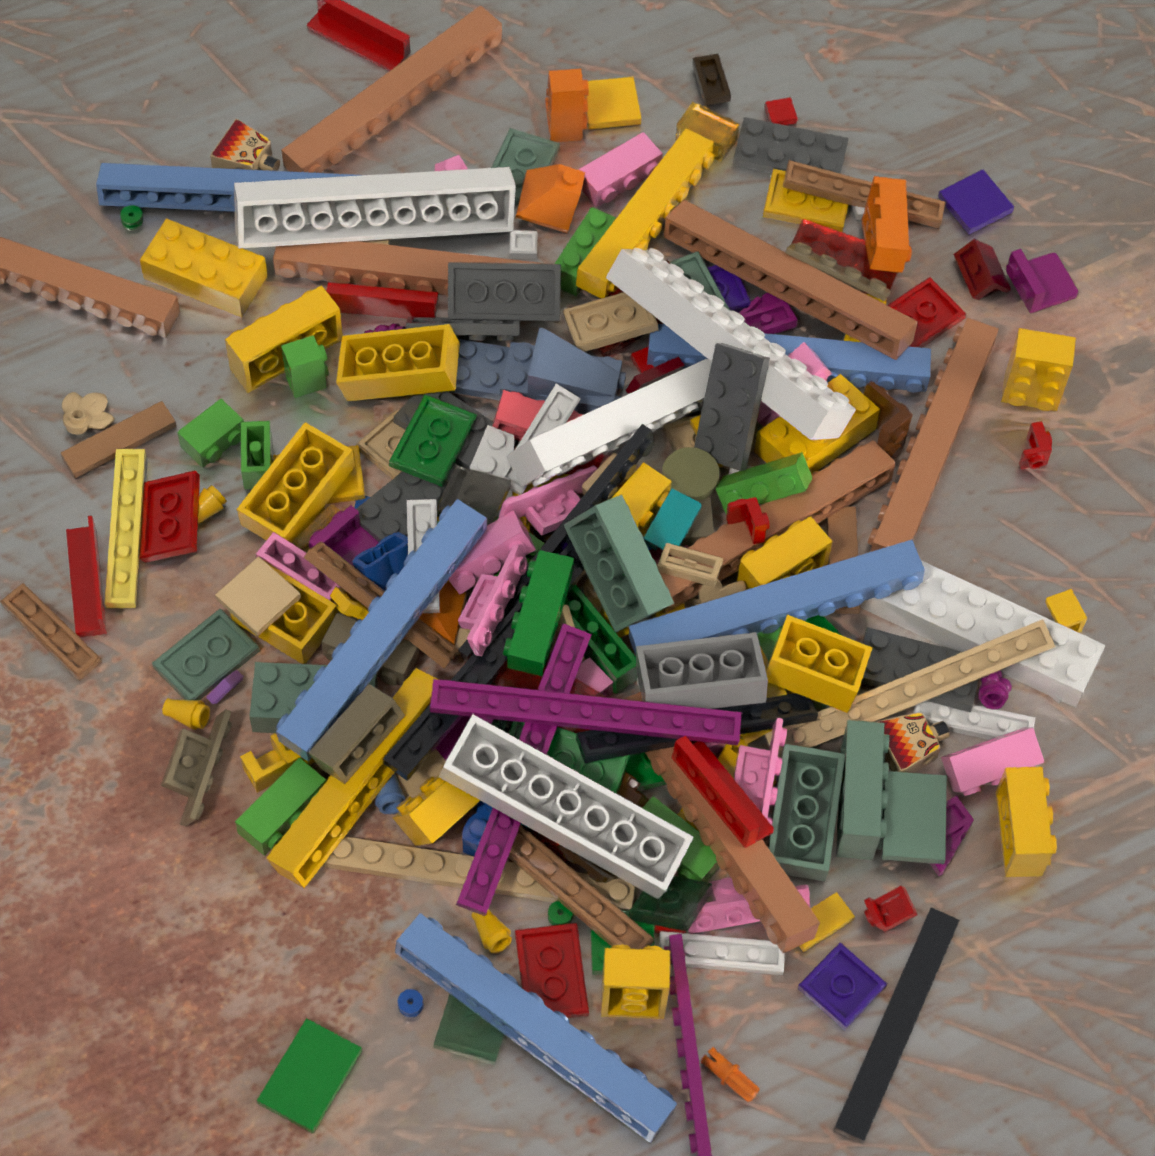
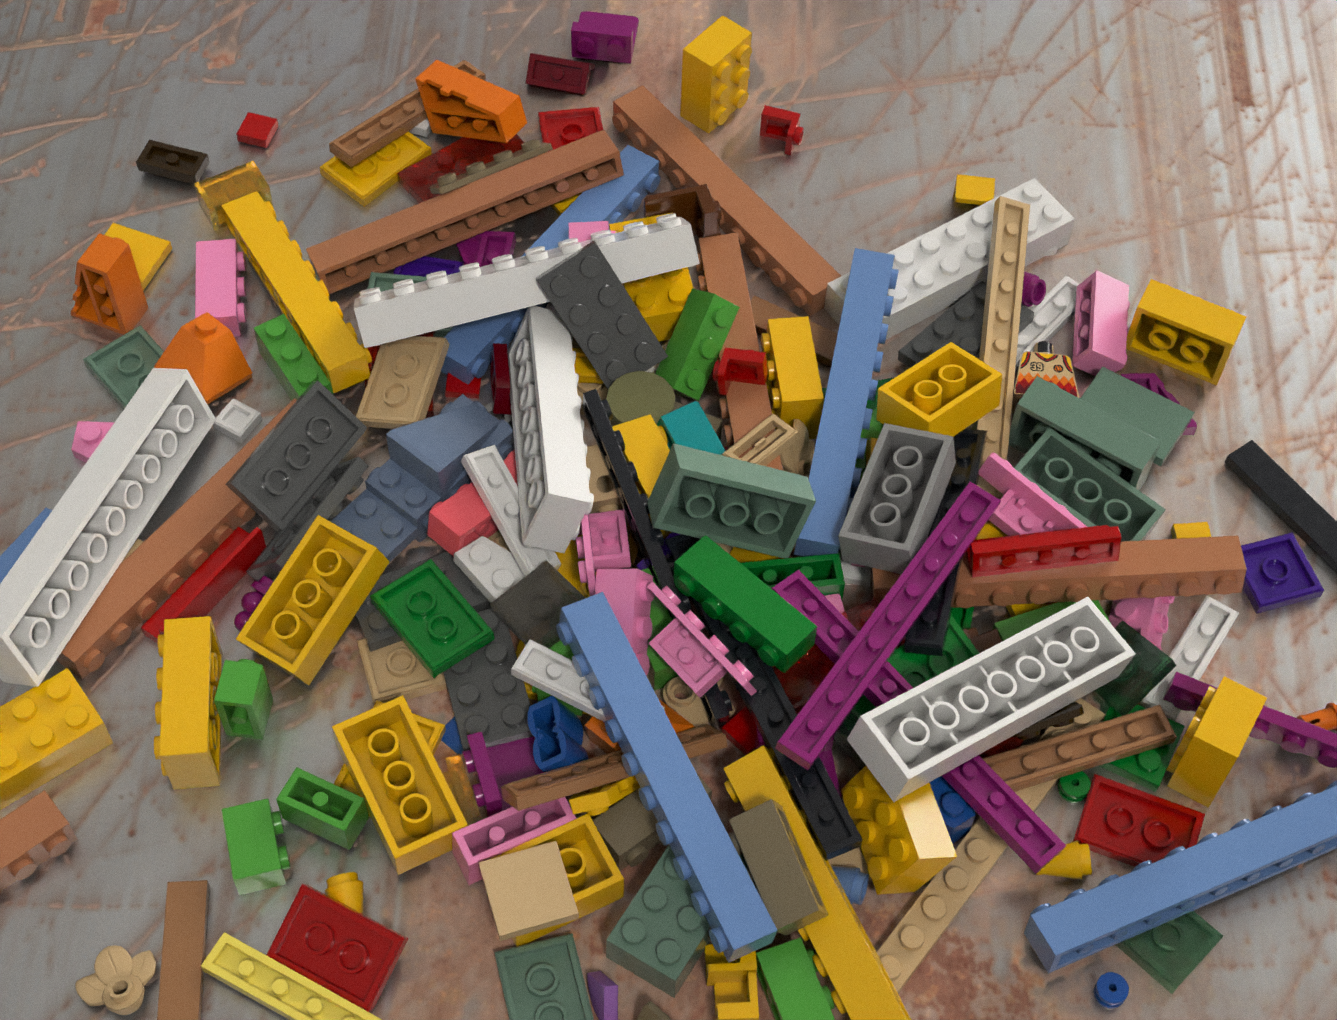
camera: 60 degrees left, 5 degrees down
dark grey plate [733,117,849,174] -> none
red bracket [864,885,918,932] -> none
dark purple tile [938,169,1014,235] -> none

